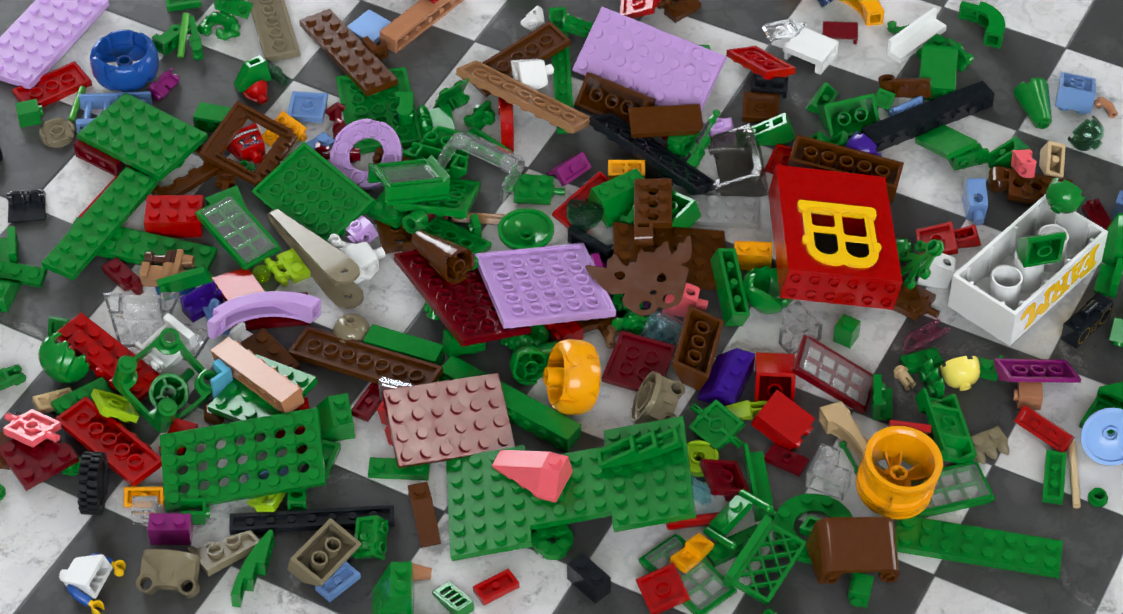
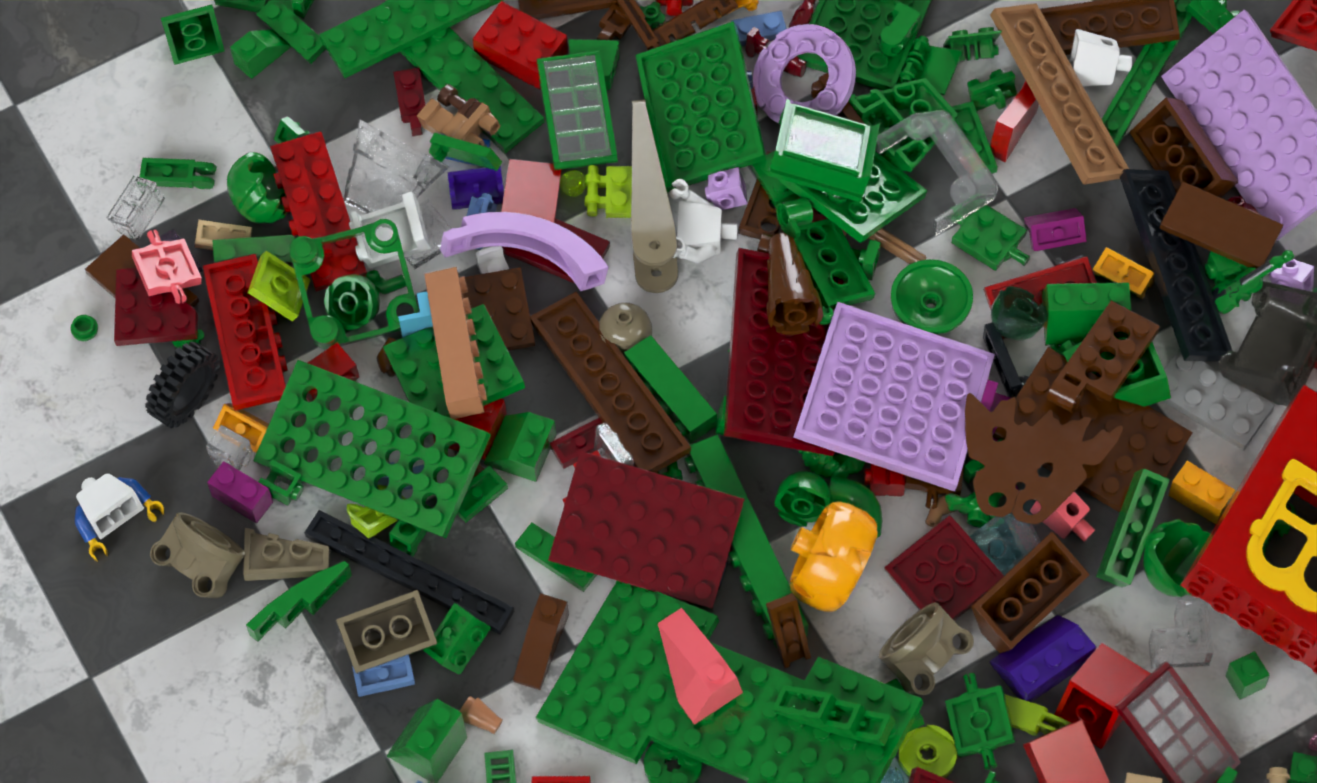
camera: 35 degrees right, 15 degrees up
none -> reddish brown hinge [766,593,811,668]

